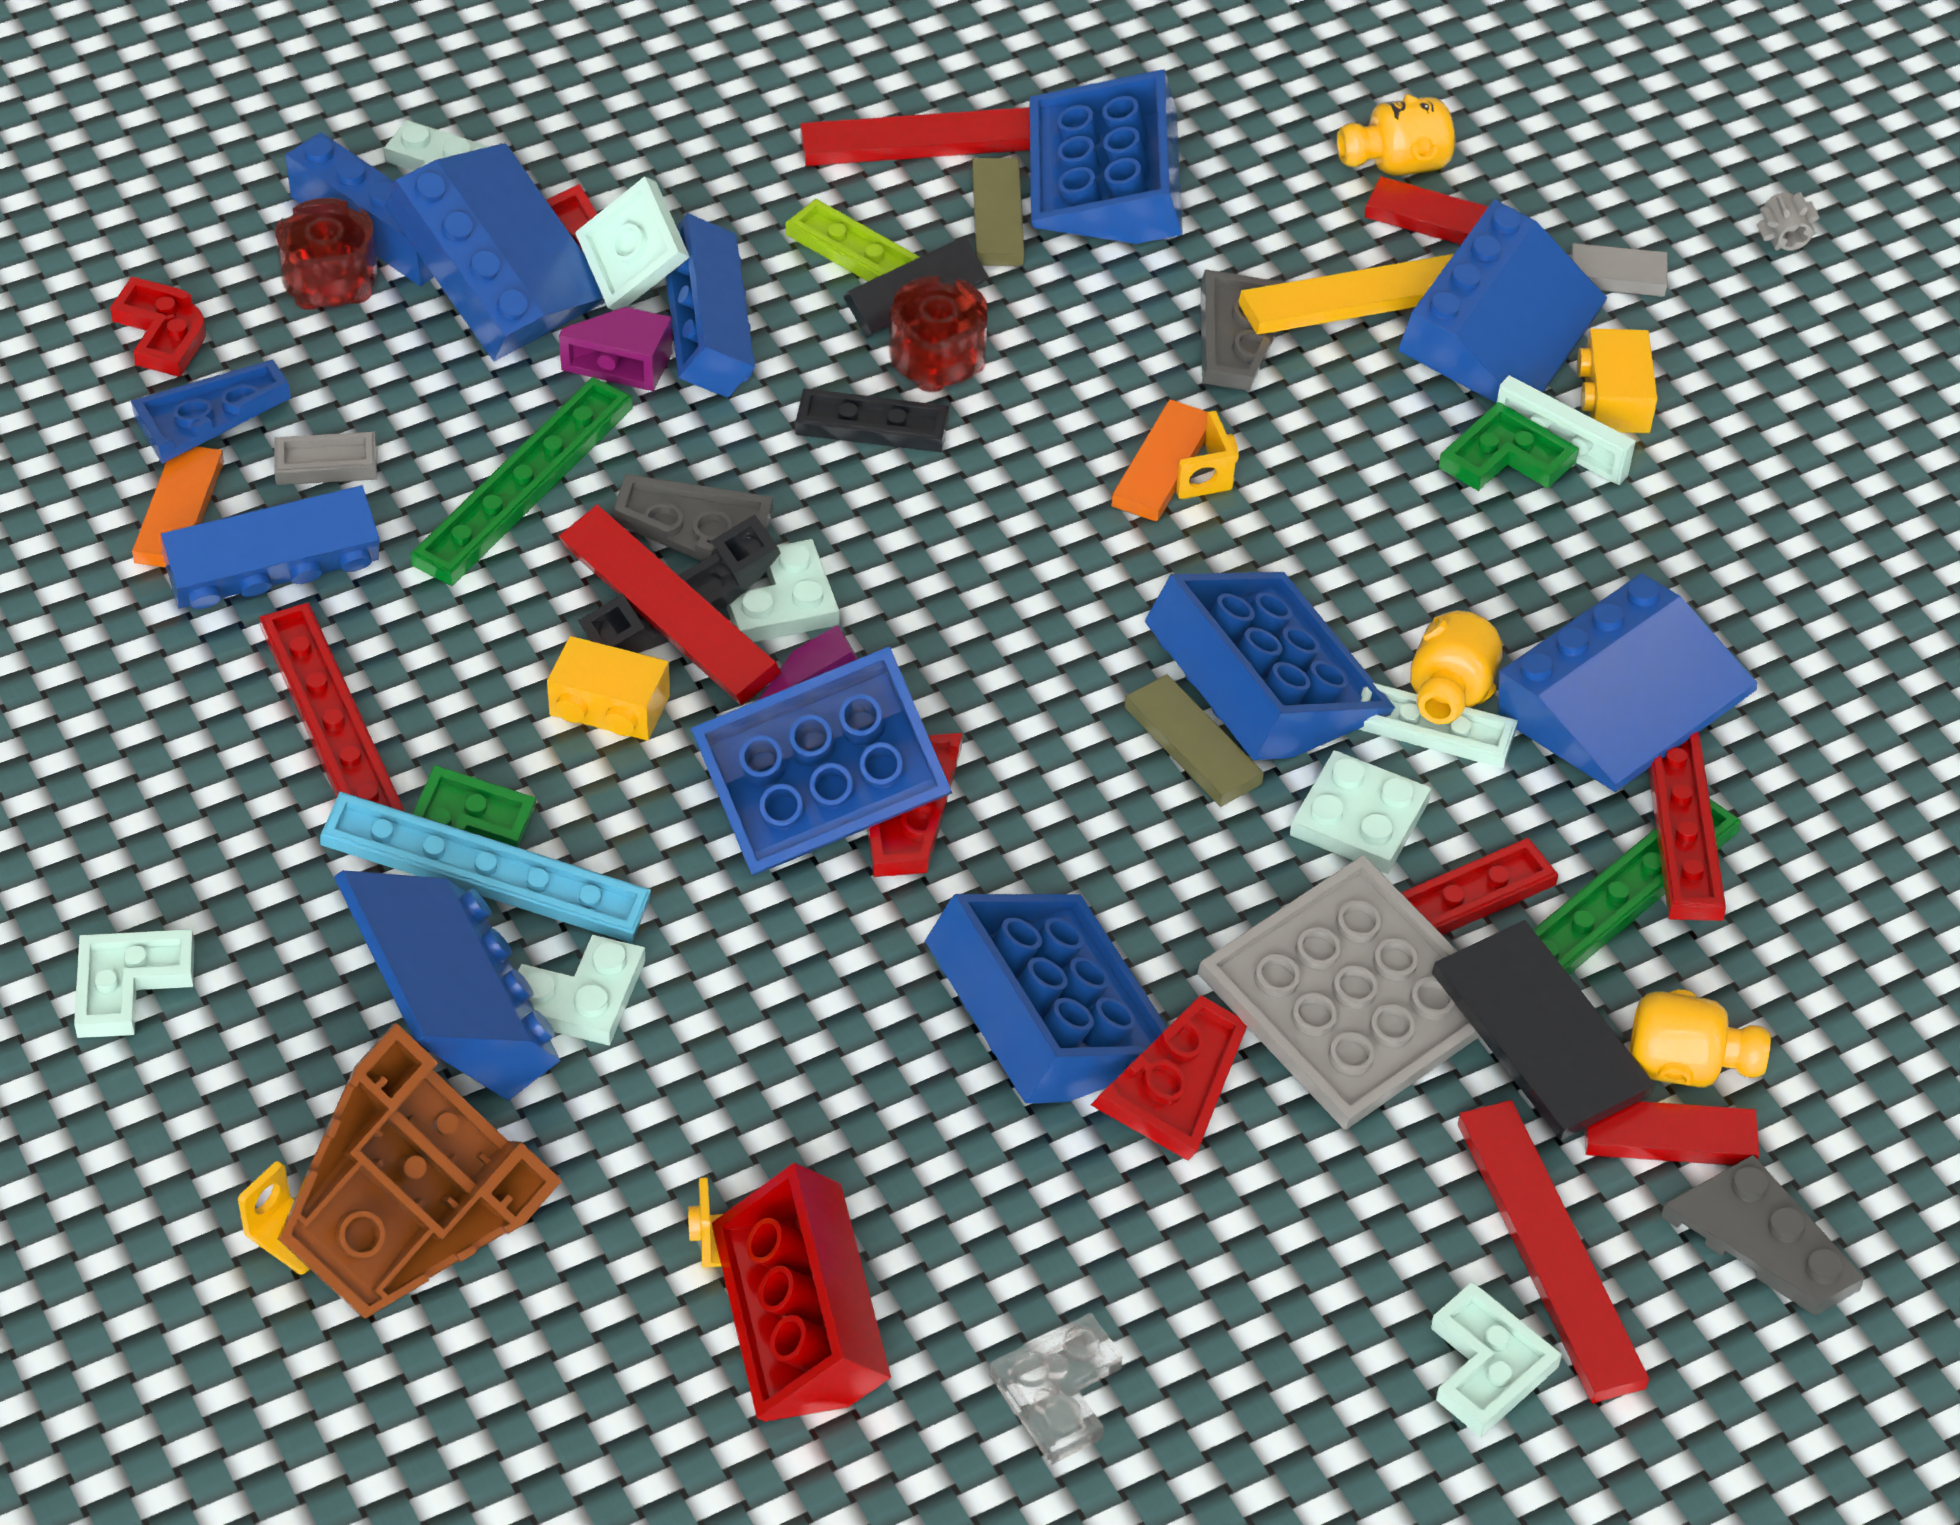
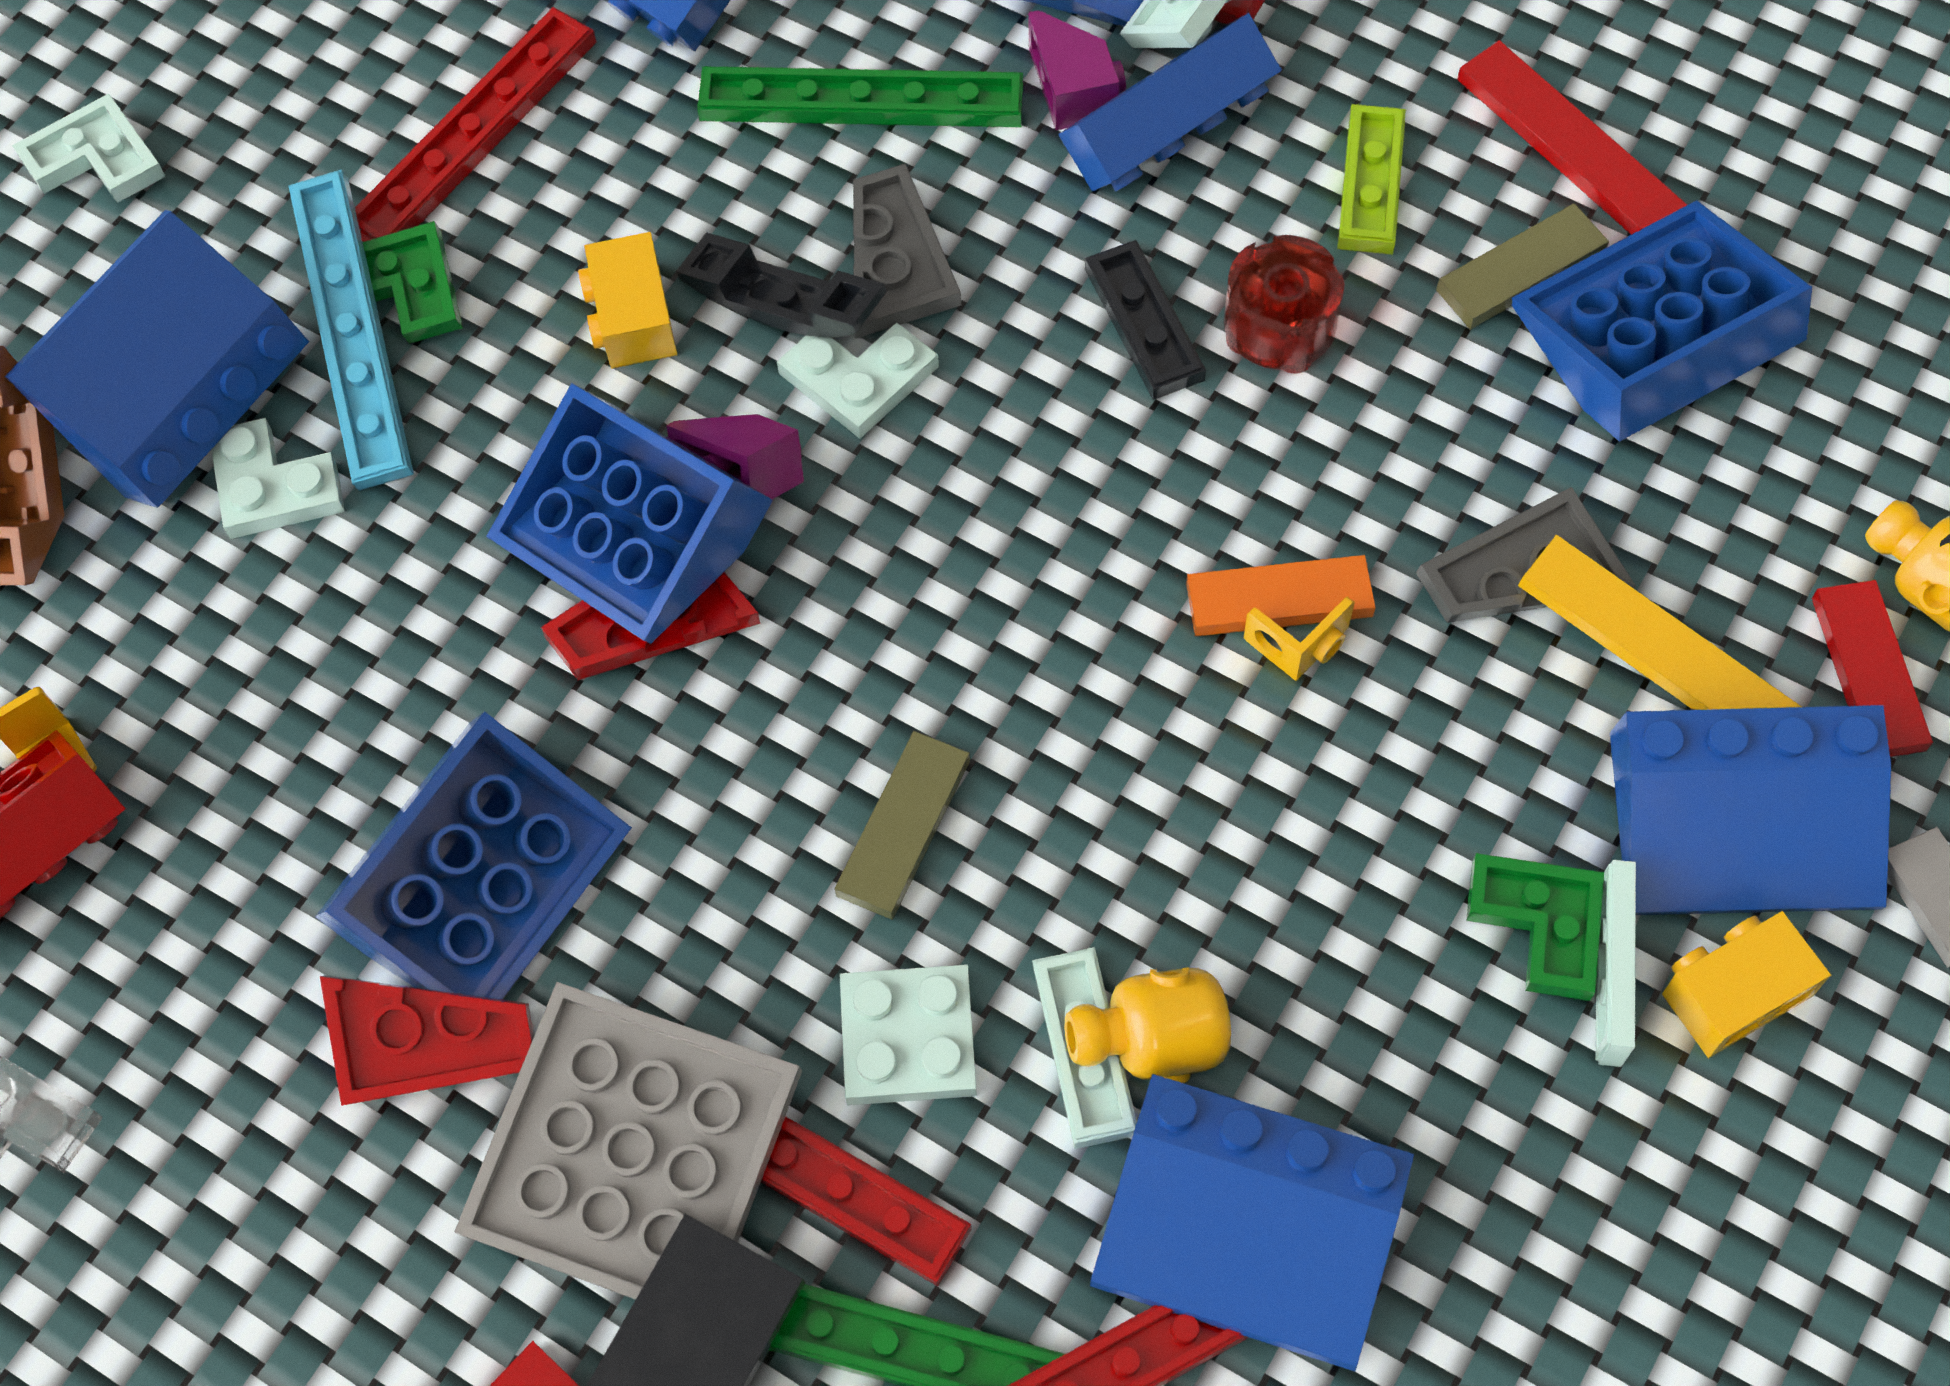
camera: 65 degrees right, 15 degrees up
red tile [559,504,781,706] -> none
black tile [843,236,989,339] -> none
blue slope [1144,572,1395,760] -> none

